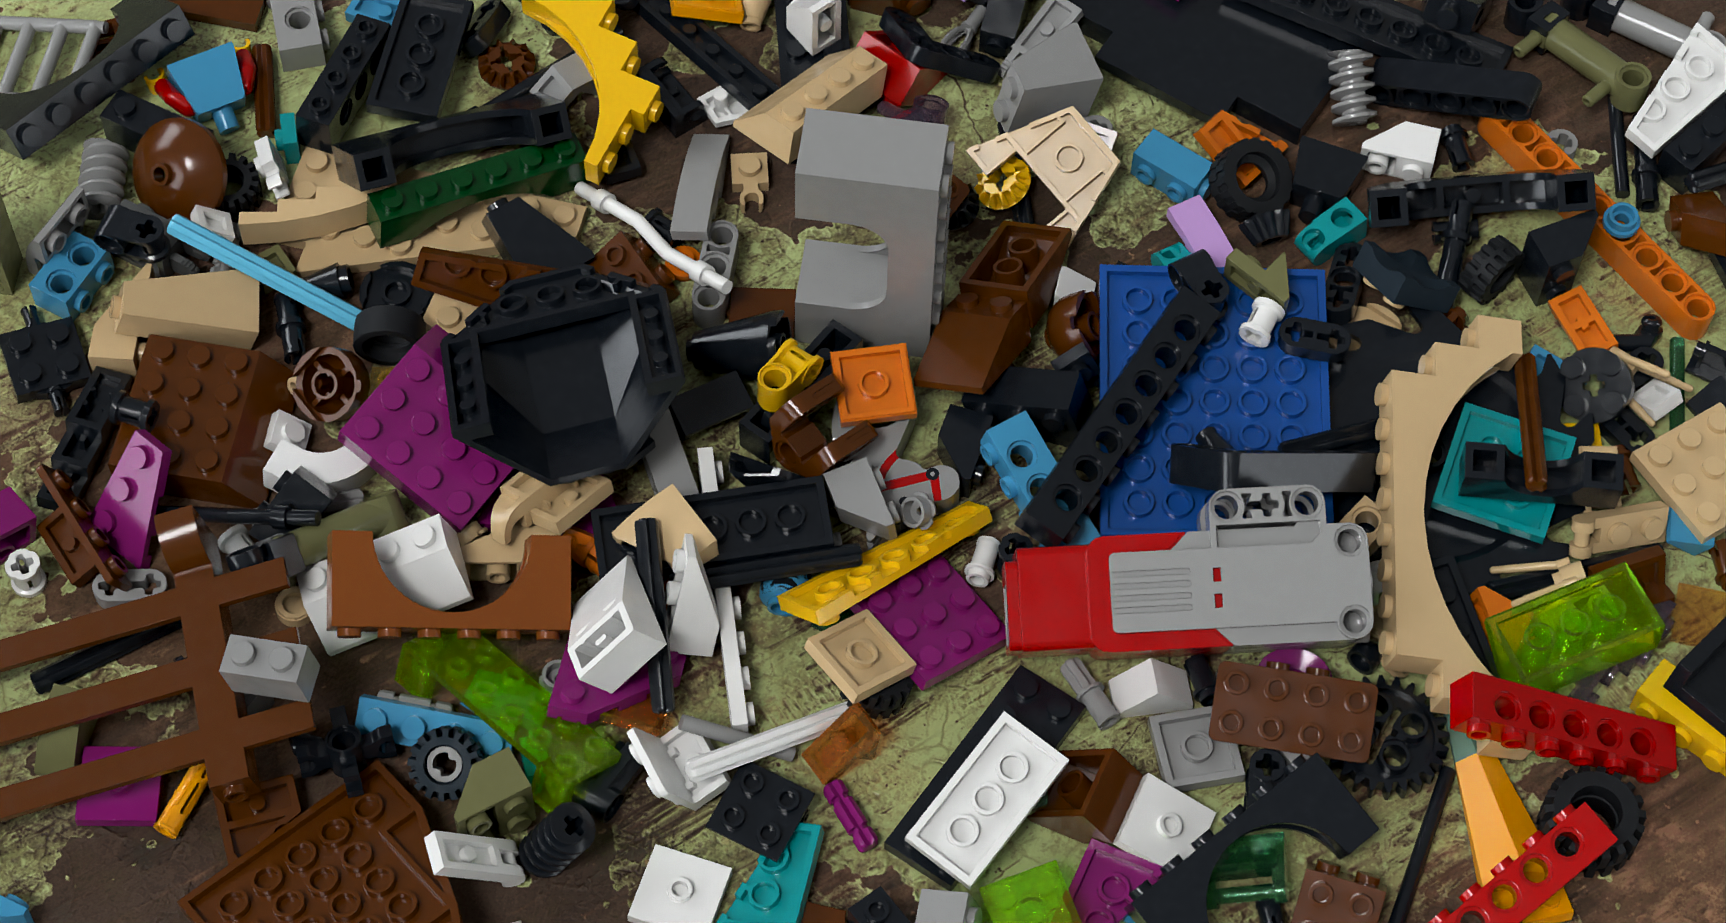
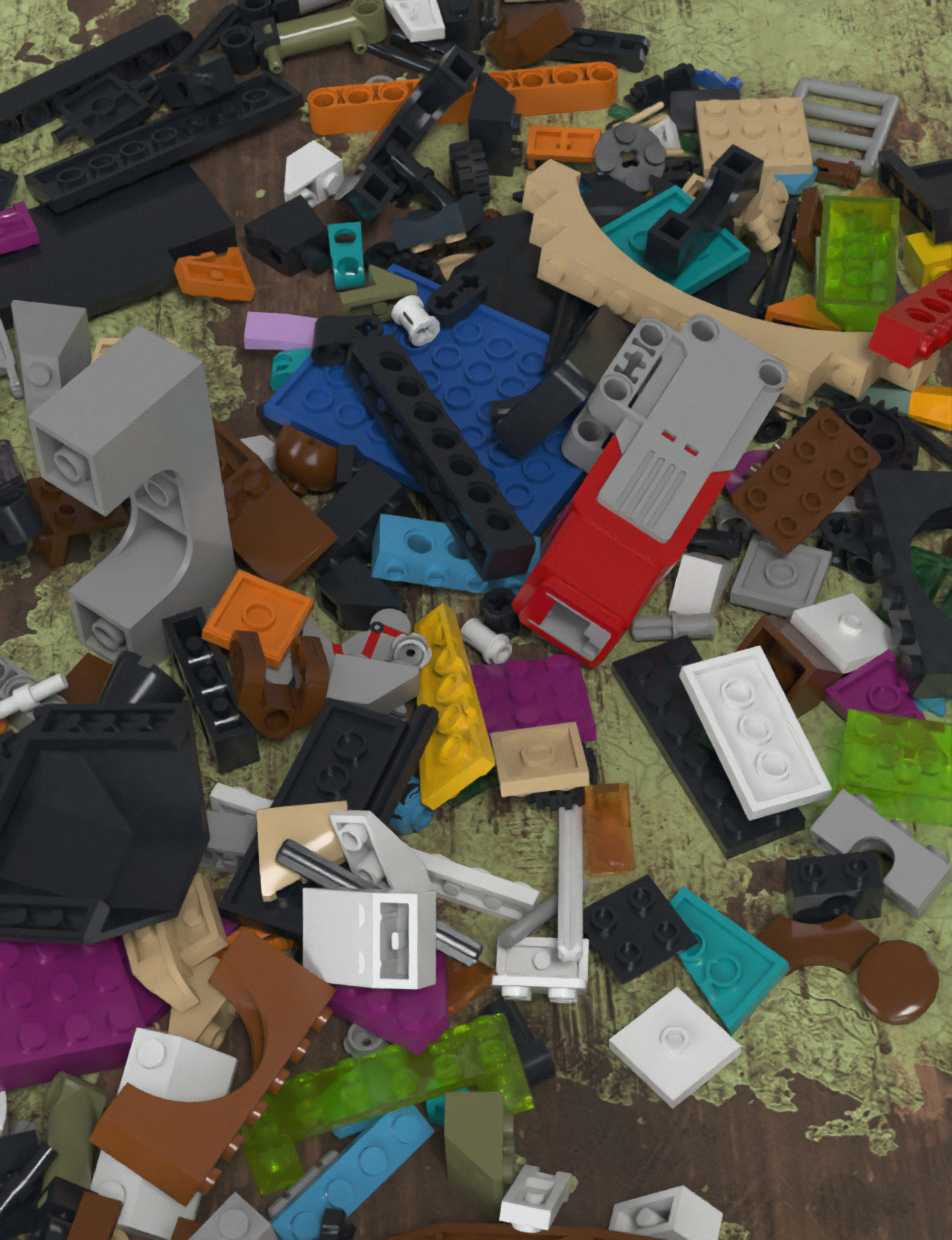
camera: 55 degrees left, 10 degrees down
black bush [407,725,485,801] -> none
black piece [518,802,596,878] -> none
black slope [728,452,806,486] -> none
yellow piece [757,338,824,412] -> none
magenta axle [823,779,878,853] -> none
dark azure brick [1131,128,1212,203] -> none
black tyre [1208,137,1293,222] -> none
black piece [1238,208,1290,248] -> none
light grey piece [1327,49,1377,127] -> none
black beam [1365,57,1542,121] -> none
black pin [1439,124,1475,173] -> none
tan plant [1489,557,1591,623] -> none
reddish brown axle [1514,352,1548,492] -> none
dark azure plate [1602,202,1640,238] -> none
black arm [1614,314,1663,353] -> none

